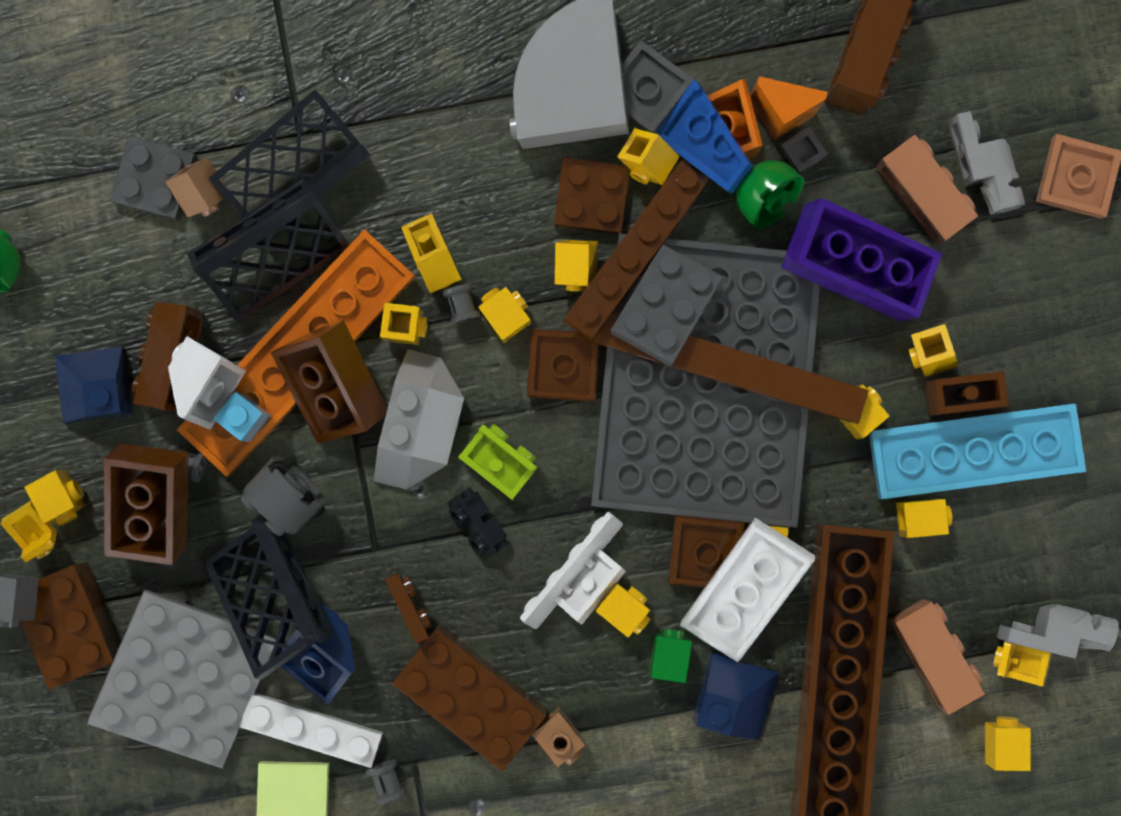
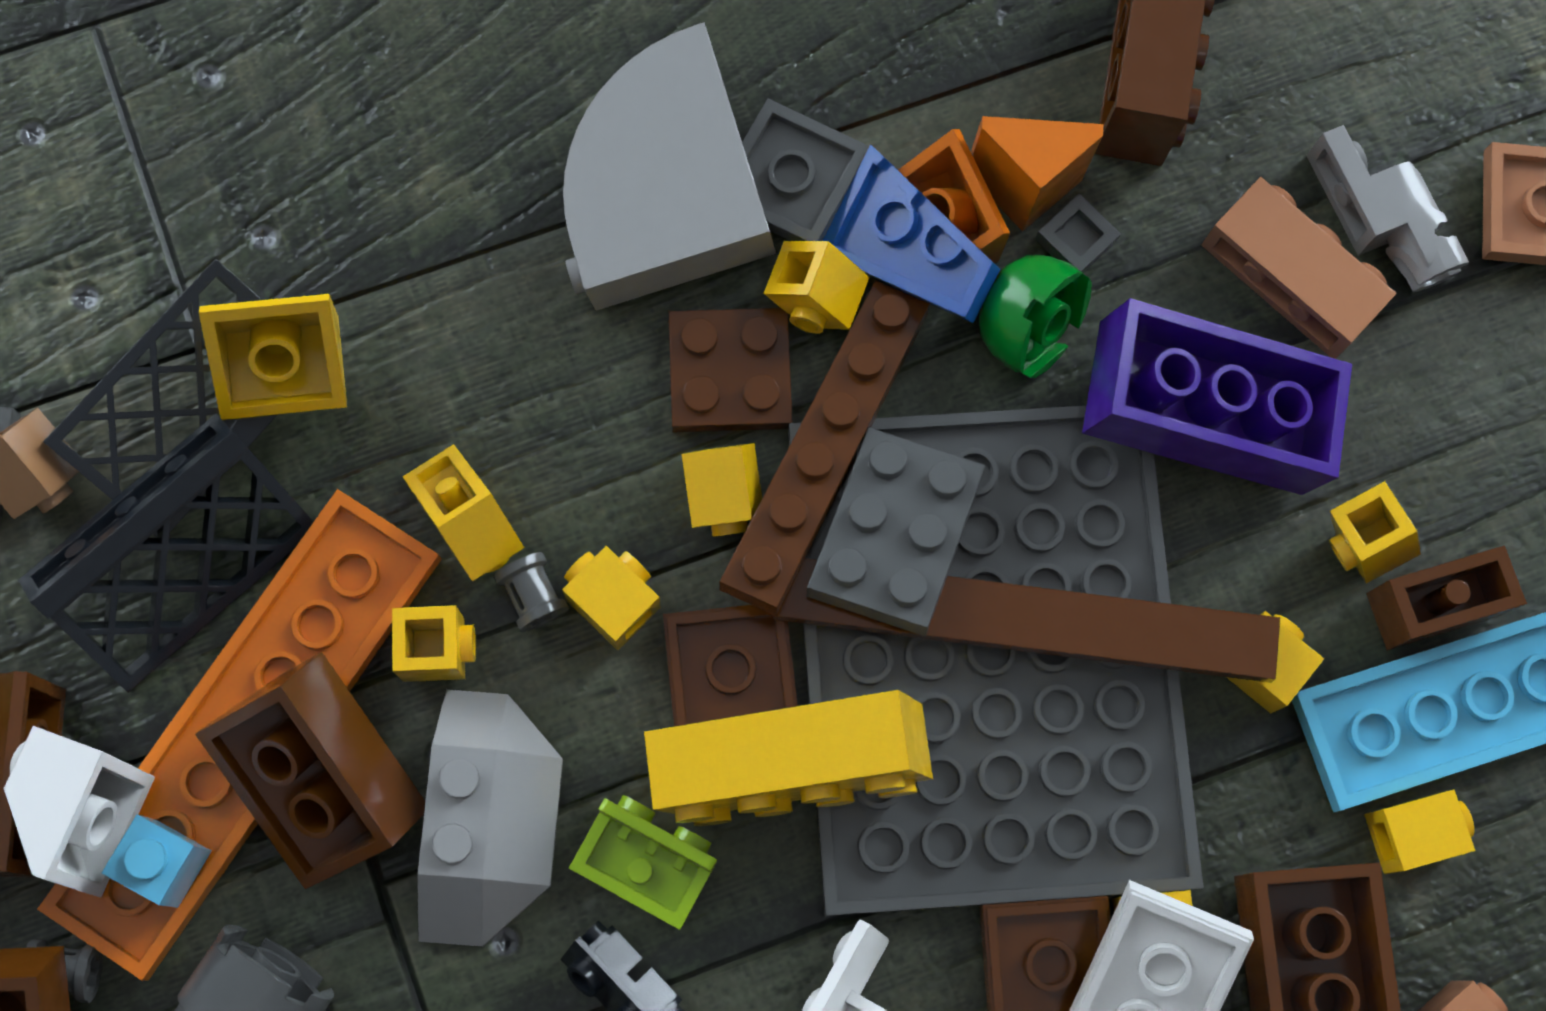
camera: 20 degrees left, 10 degrees down
none -> yellow slope [199,294,347,420]
none -> yellow brick [644,690,933,826]

